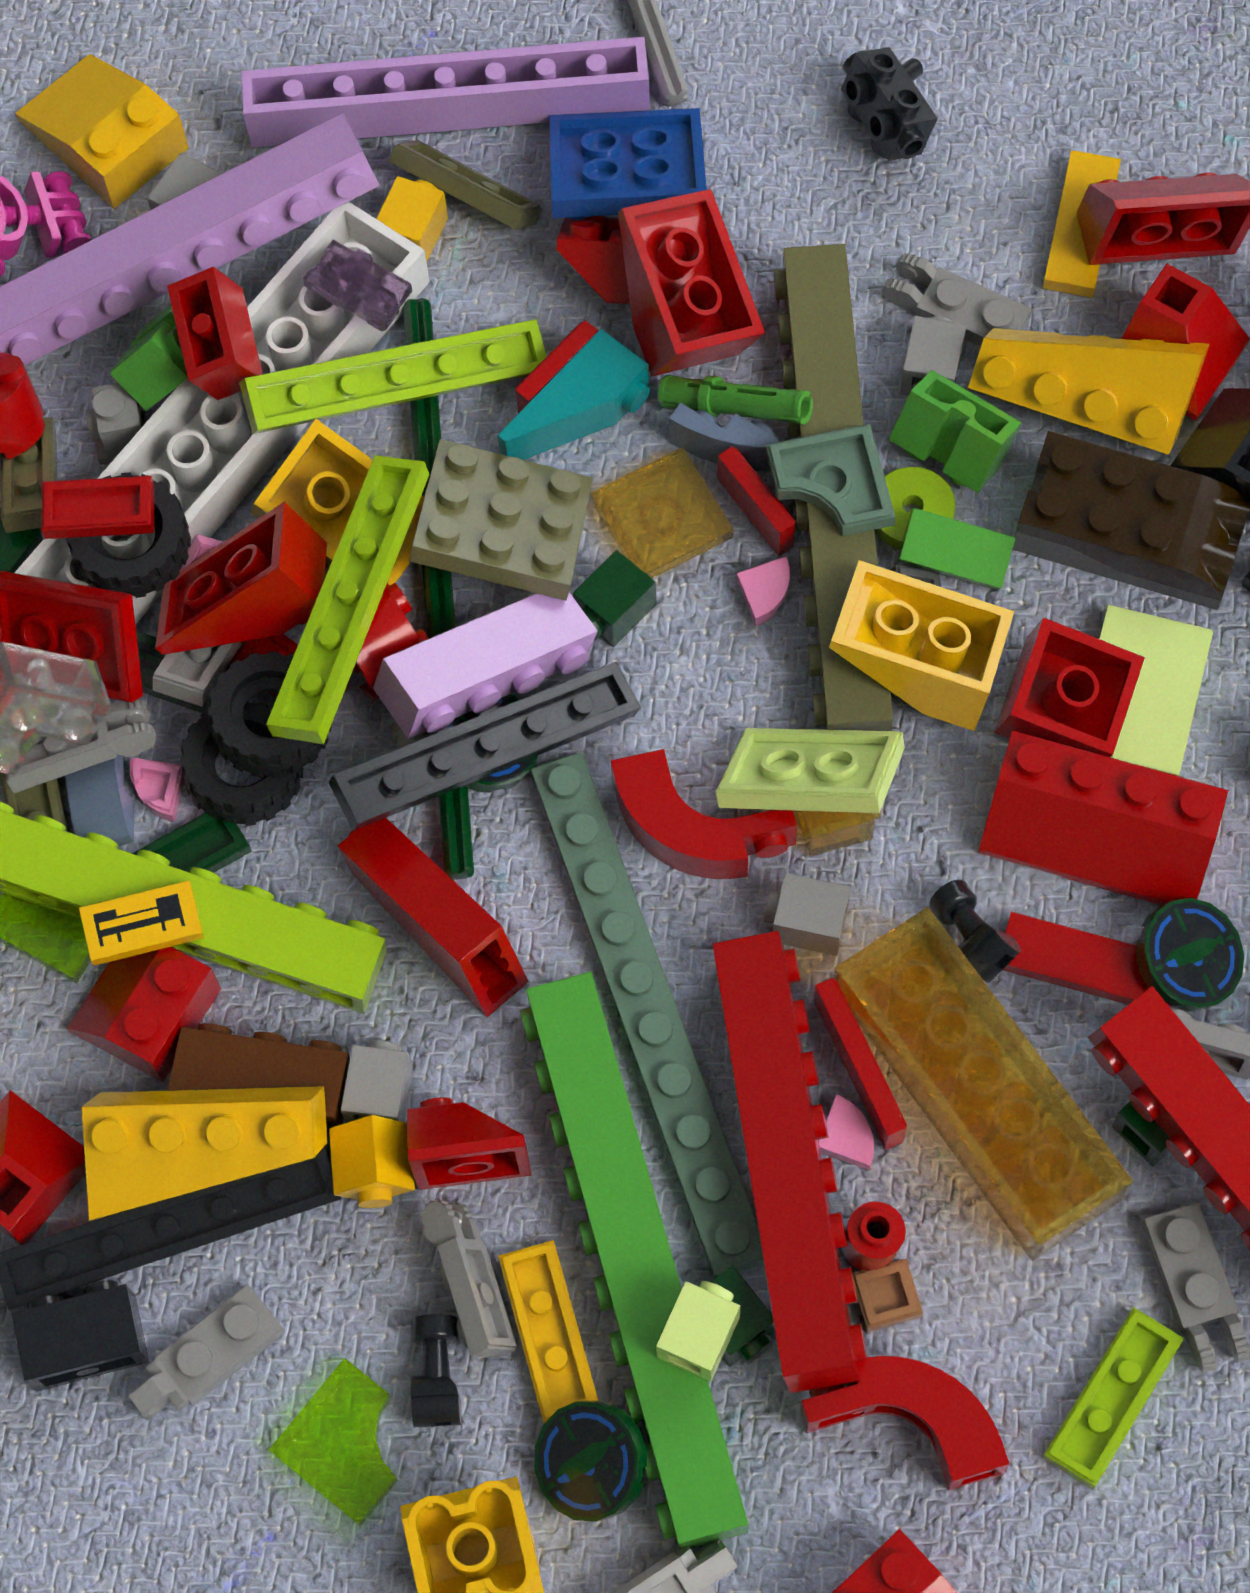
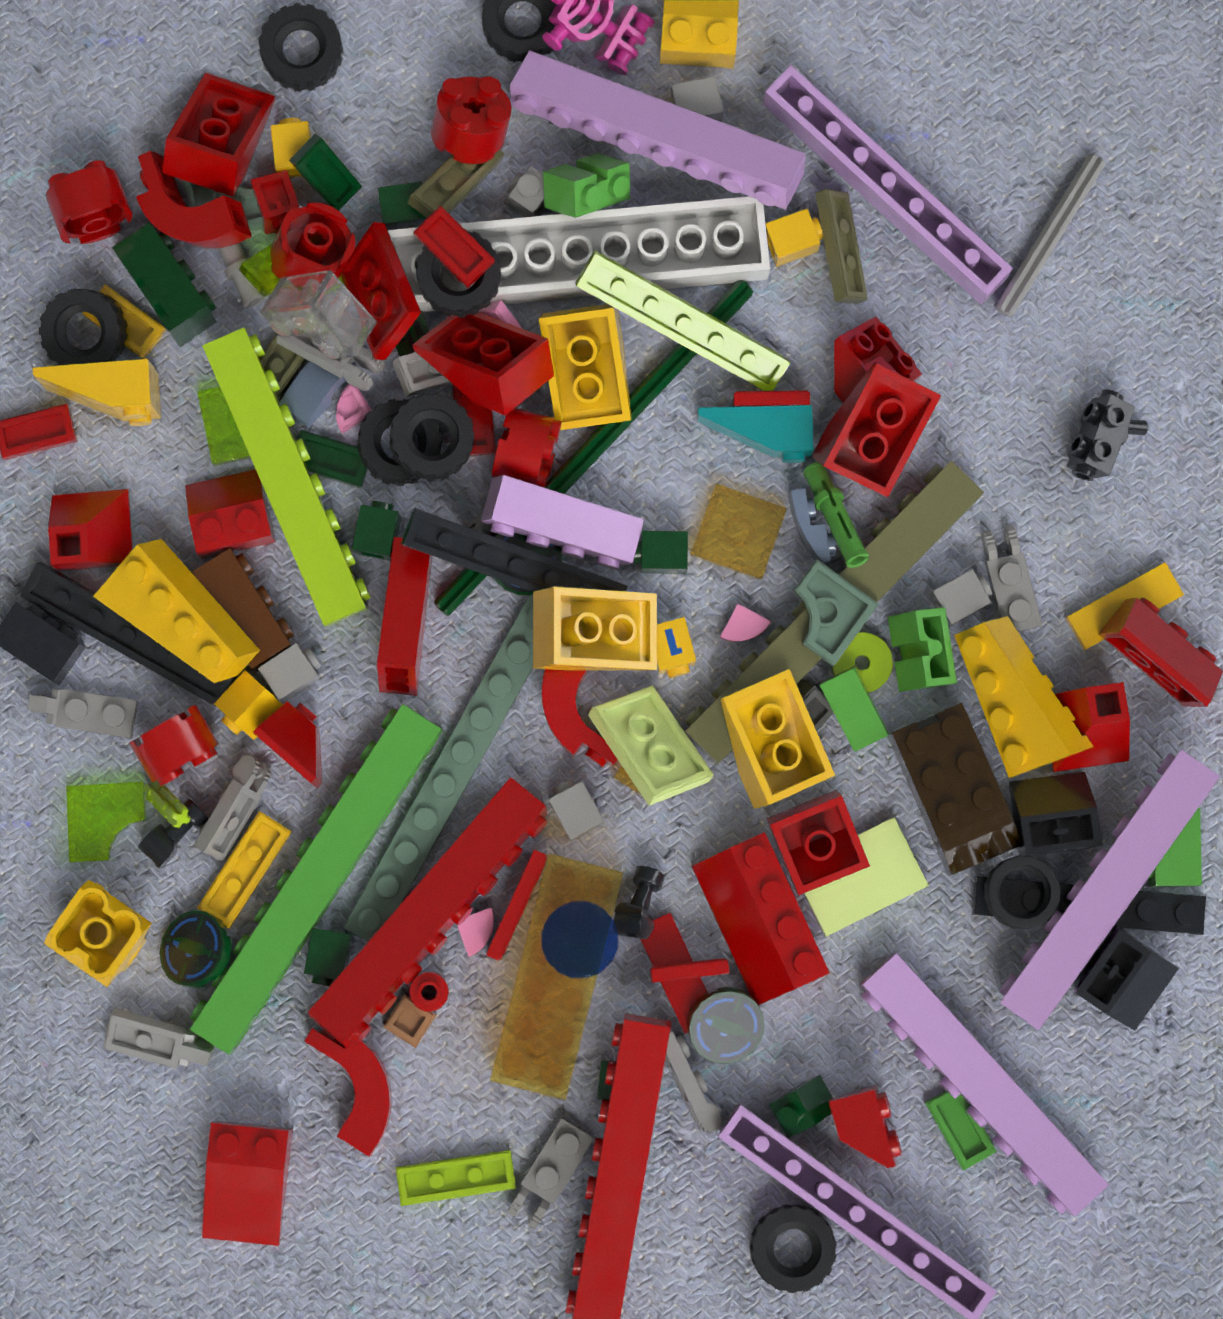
camera: 40 degrees right, 15 degrees up
yellow tile [79,880,204,966] -> none
red brick [167,266,263,400] -> none
lime plate [266,455,430,744] -> none
clear purple hips [303,240,412,332] -> none
olive plate [409,439,593,601] -> none
blue plate [549,108,707,220] -> none
yellowish green brick [656,1281,740,1382] -> none
red tile [717,446,795,557] -> none
none -> red brick [129,704,219,786]
none -> lime axle [143,780,191,828]
none -> dark green brick [352,501,402,561]
none -> yellow slope [533,587,657,671]
none -> clear blue tile [541,901,618,978]
none -> red tile [650,958,730,983]
none -> yellow brick [657,617,696,678]

